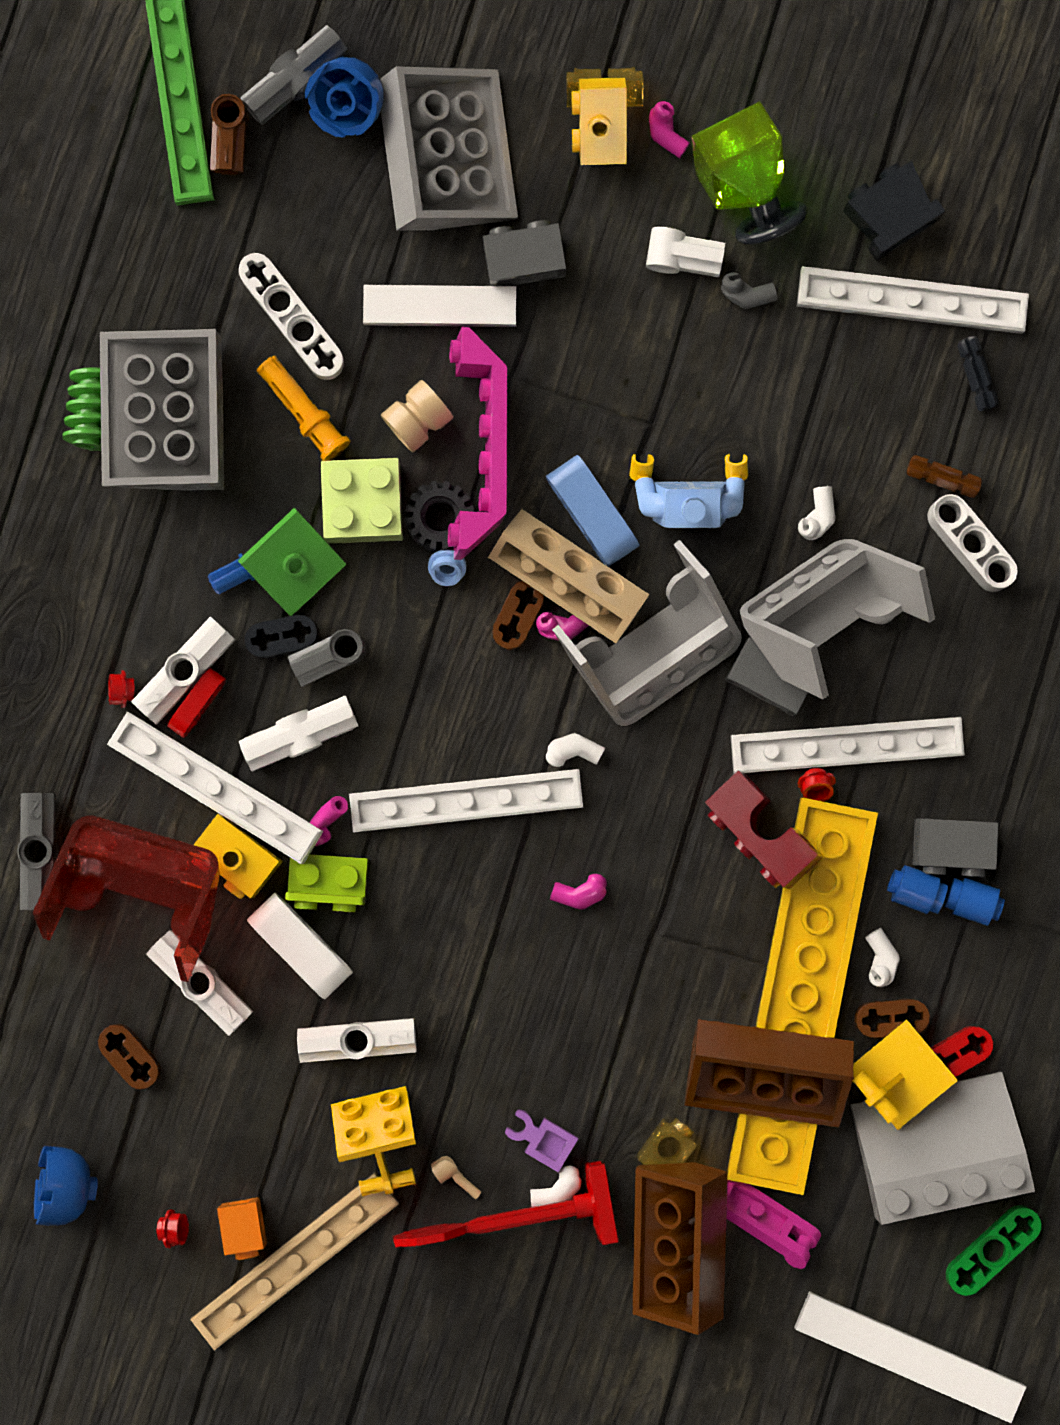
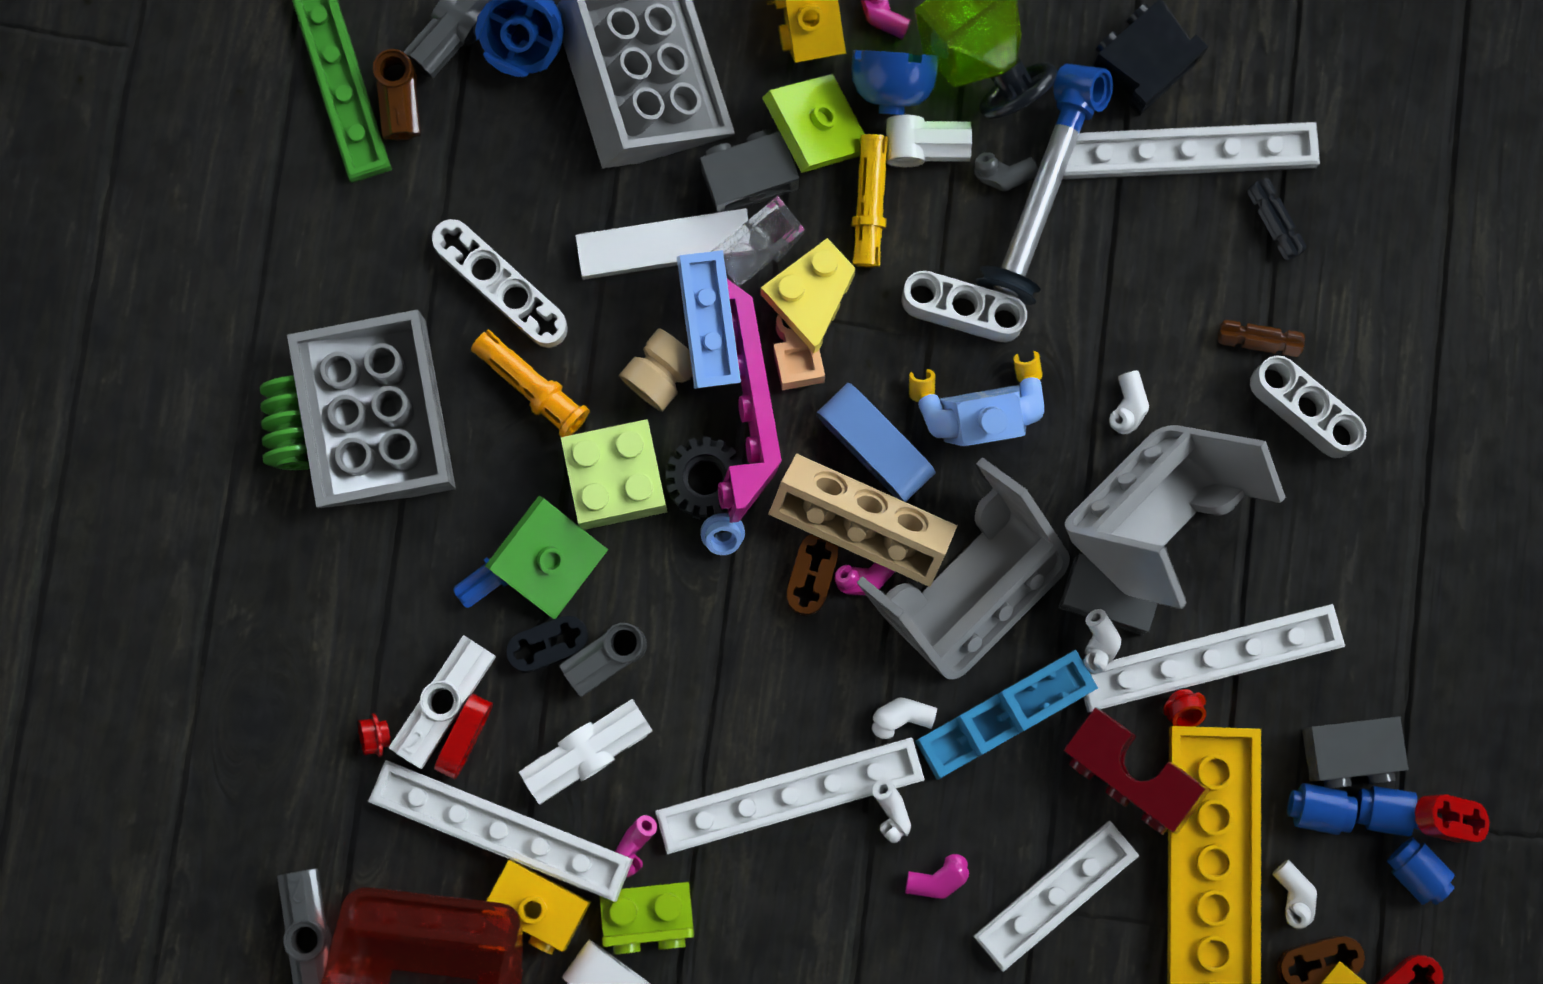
camera: 10 degrees left, 5 degrees down
none -> light blue plate [677,250,741,389]
none -> clear slope [710,196,806,287]
none -> light yellow wing [761,238,855,354]
none -> lime plate [762,74,864,173]
none -> light nougat plate [773,315,825,390]
none -> blue cylinder [852,50,939,115]
none -> yellow pin [852,134,888,267]
none -> white arm [872,779,911,843]
none -> white beam [901,271,1027,343]
none -> dark azure slope [915,650,1098,780]
none -> white tile [973,821,1140,972]
none -> piece [975,64,1113,305]
none -> white arm [1083,609,1121,673]
none -> blue brick [1387,837,1455,905]
none -> red beam [1415,794,1490,843]

